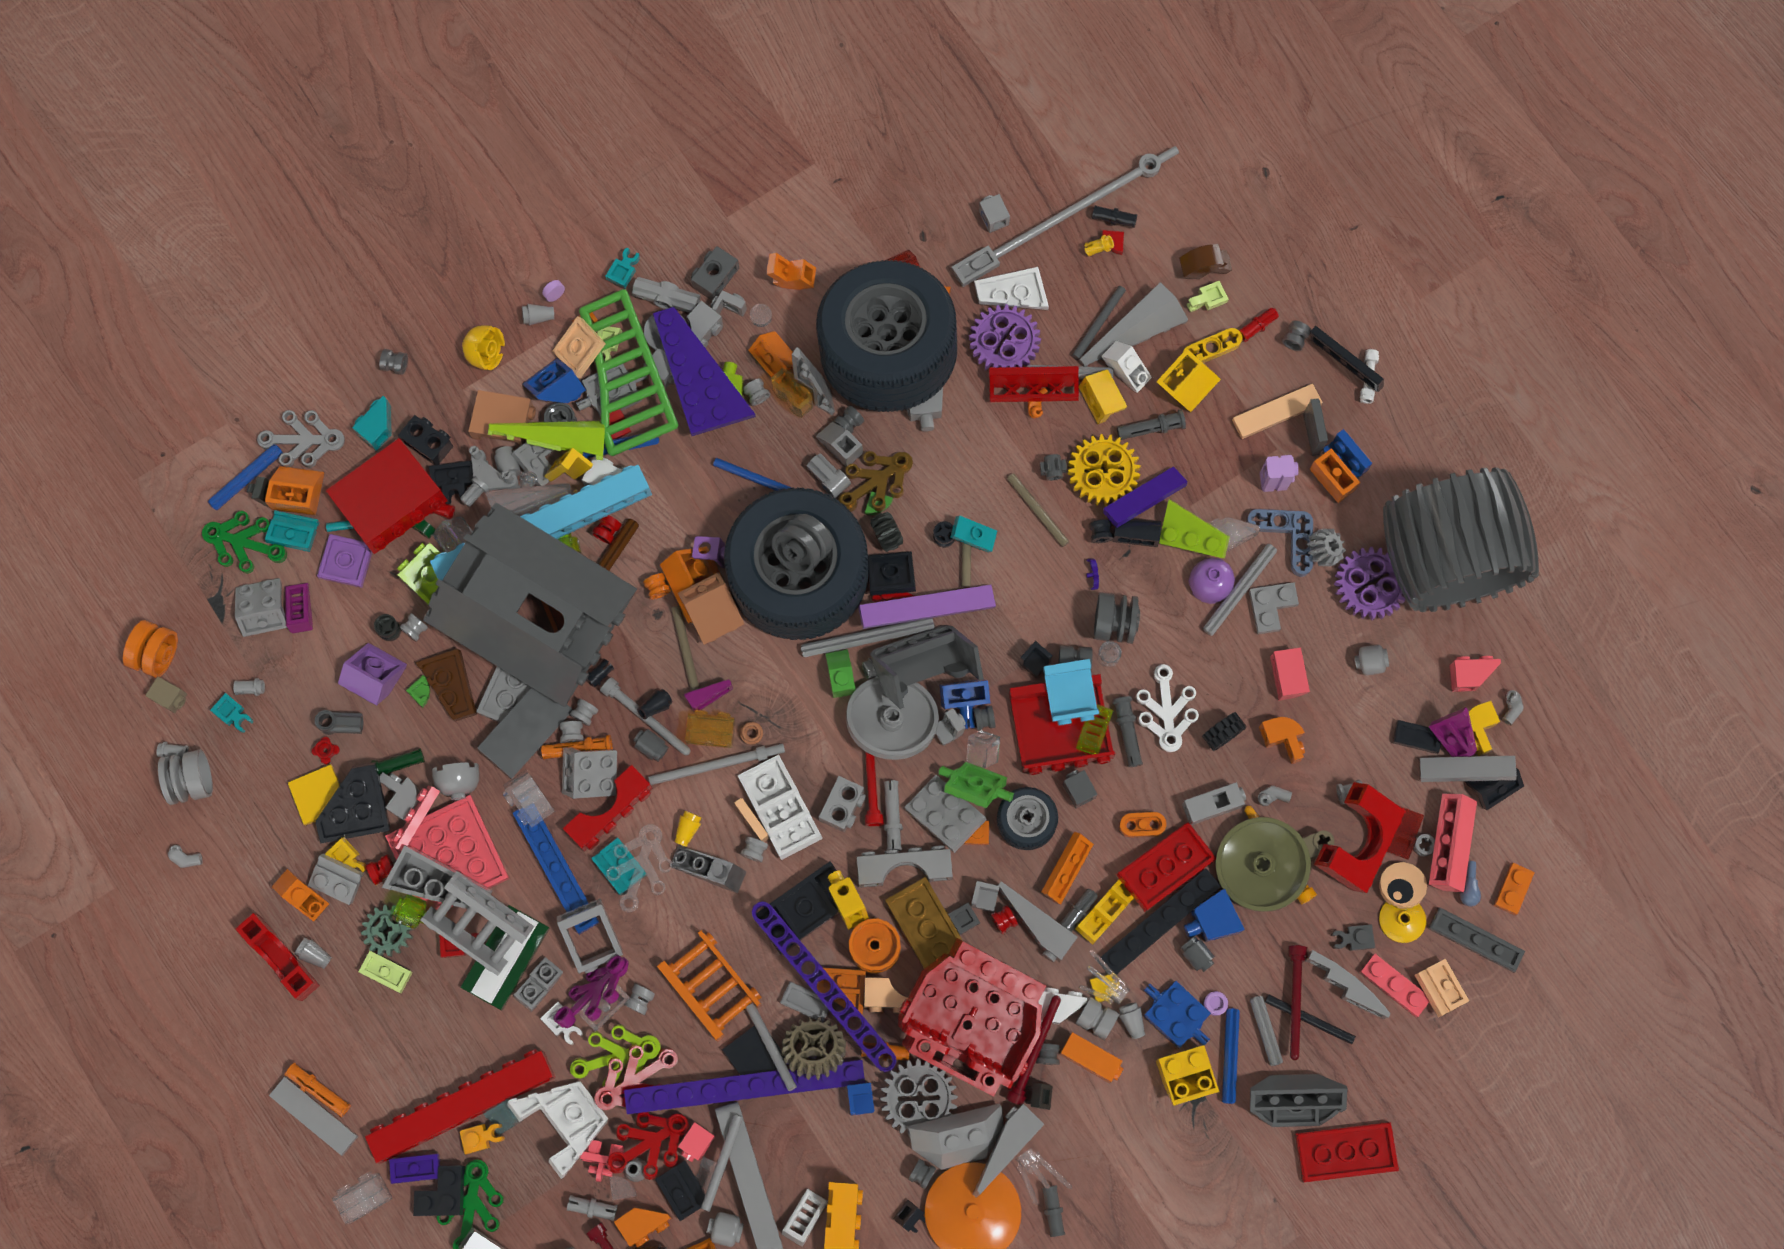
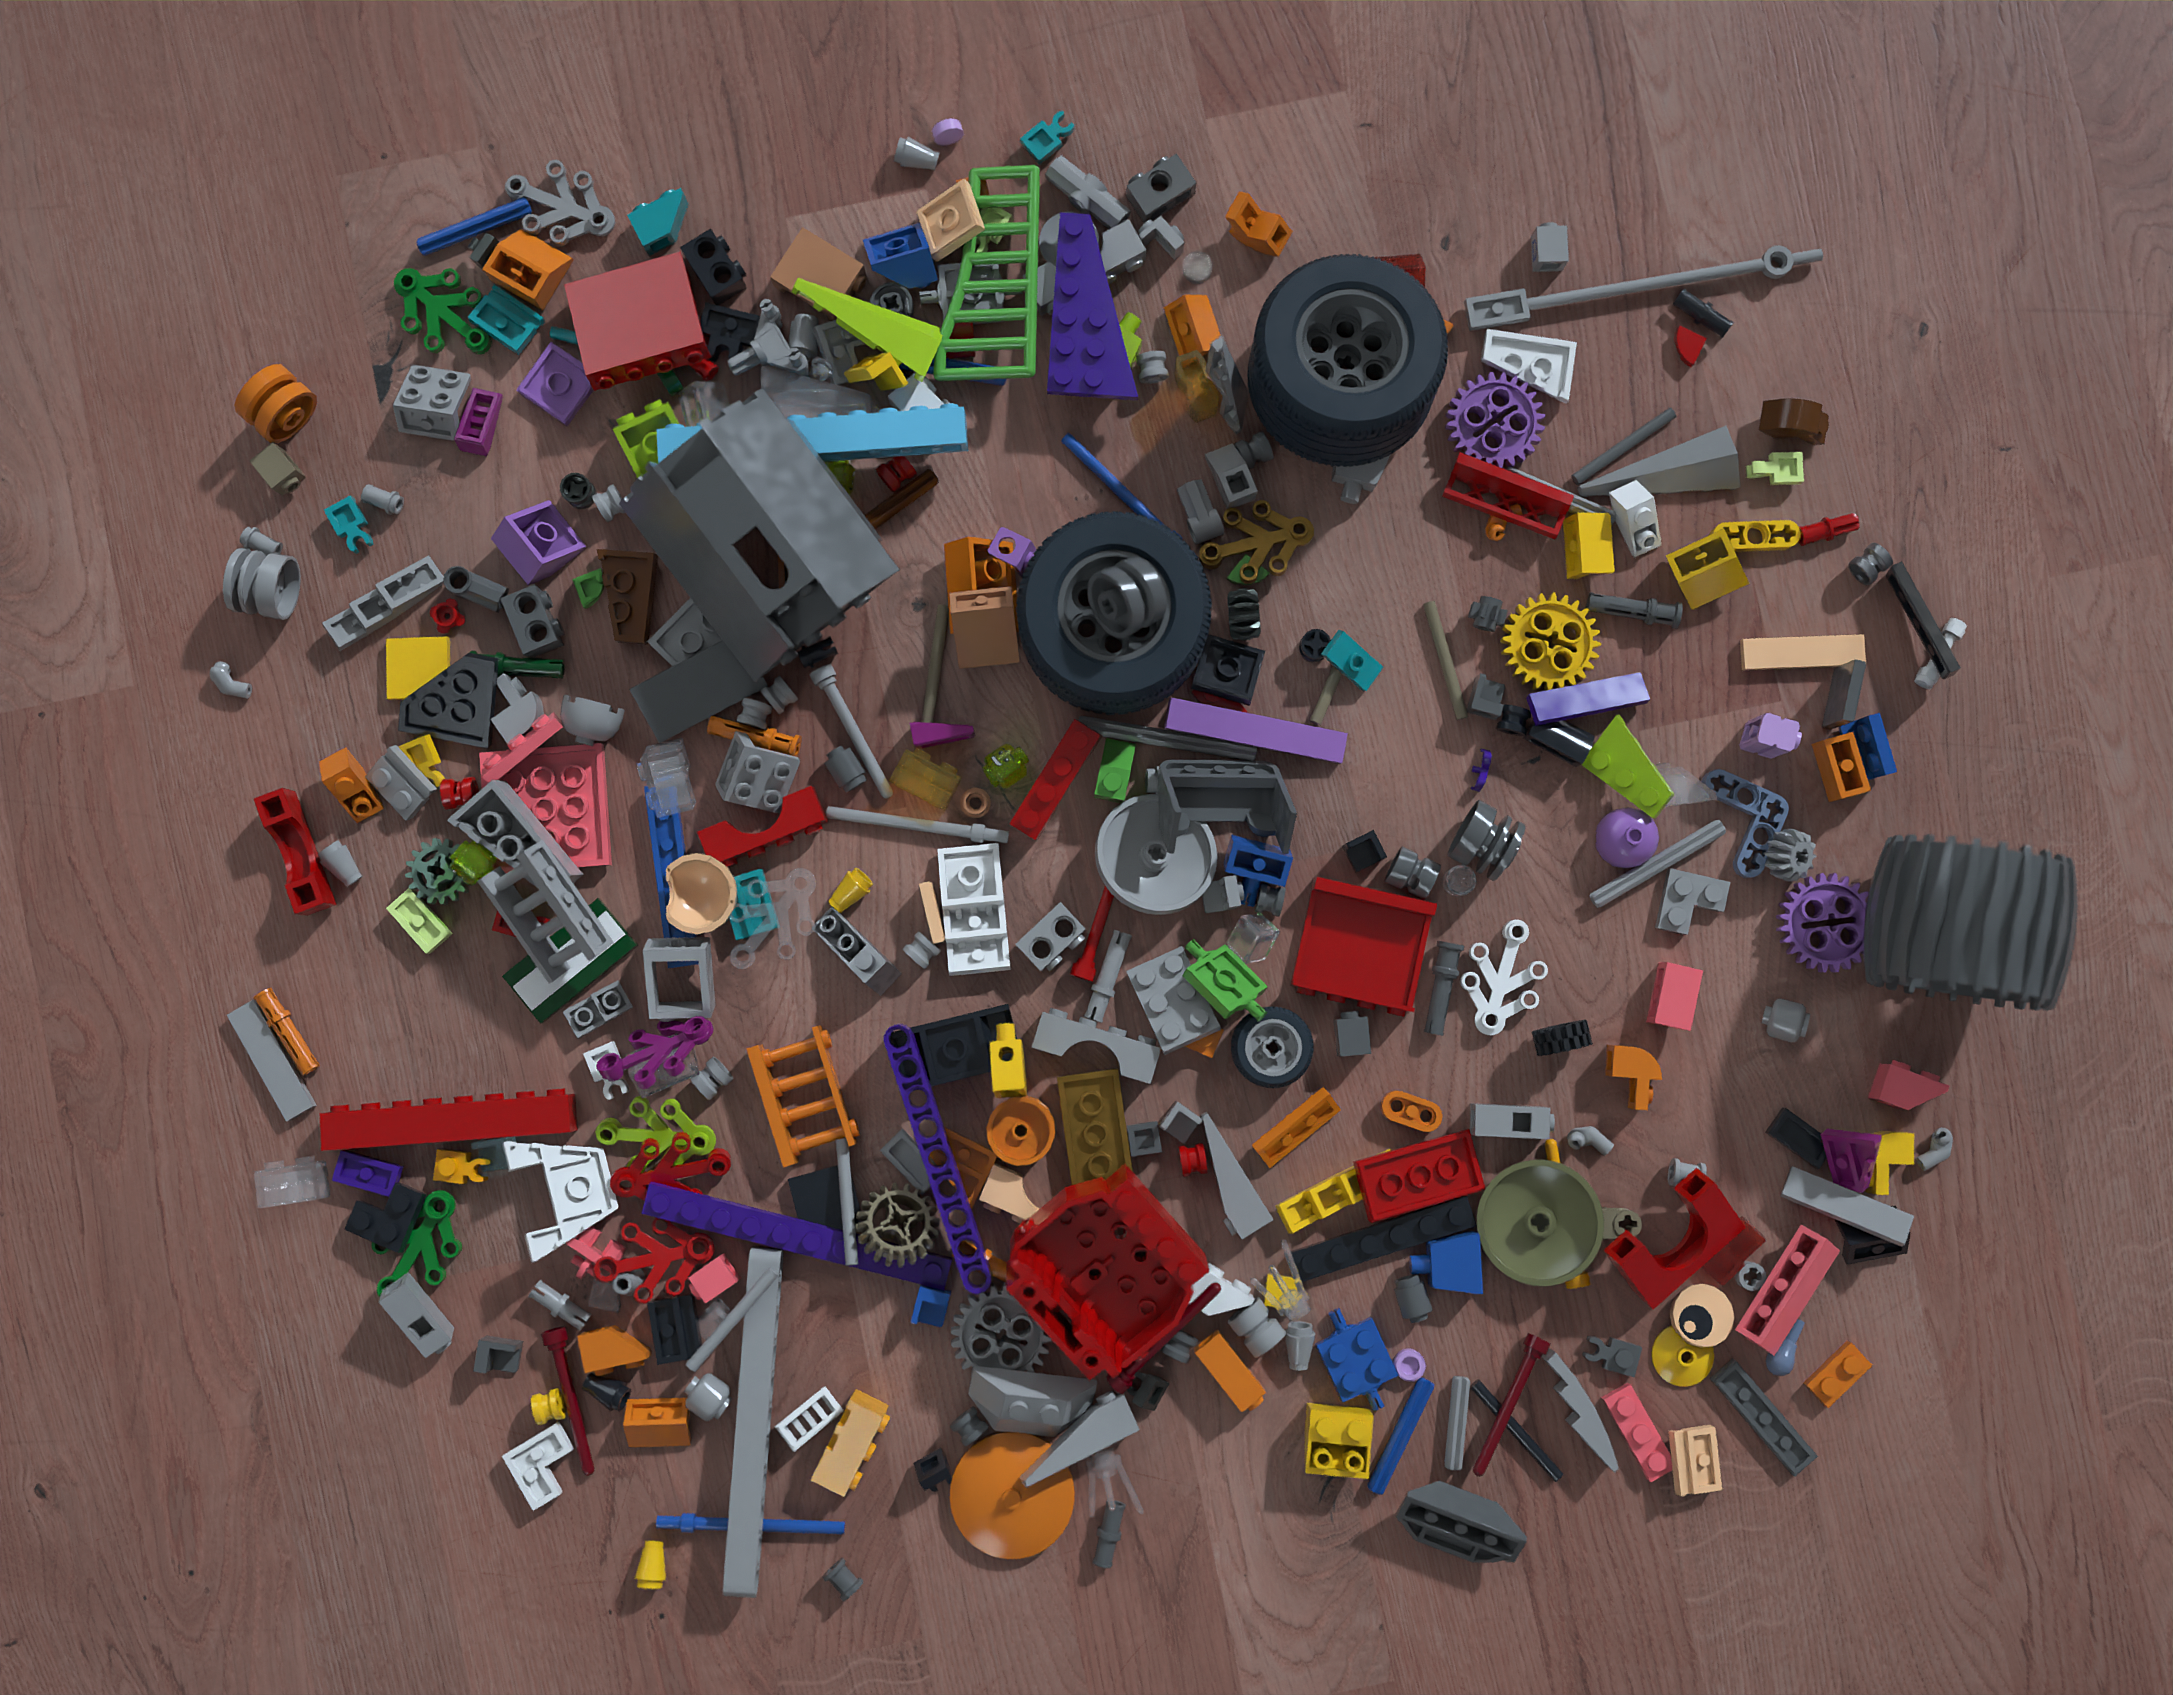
camera: 20 degrees right, 10 degrees up
flat silver wheel [379,349,408,375] -> none
yellow cylinder [462,325,505,370] -> none
black cone [637,689,672,719] -> none
orange wheel [643,573,671,600] -> none
medium azure panel [1043,659,1099,726] -> none
dark grey axle [1059,889,1098,932] -> none
clear neon green slope [1076,704,1113,754] -> none
yellow pin [1084,235,1114,257] -> none
red tile [1295,1122,1399,1183] -> none
none -> light grey slope [322,555,444,651]
none -> dark grey brick [500,584,565,658]
none -> light nougat cylinder [666,853,737,934]
none -> clear neon green head [982,743,1029,789]
none -> red arch [1009,719,1103,840]
none -> dark grey panel [1466,673,1505,720]

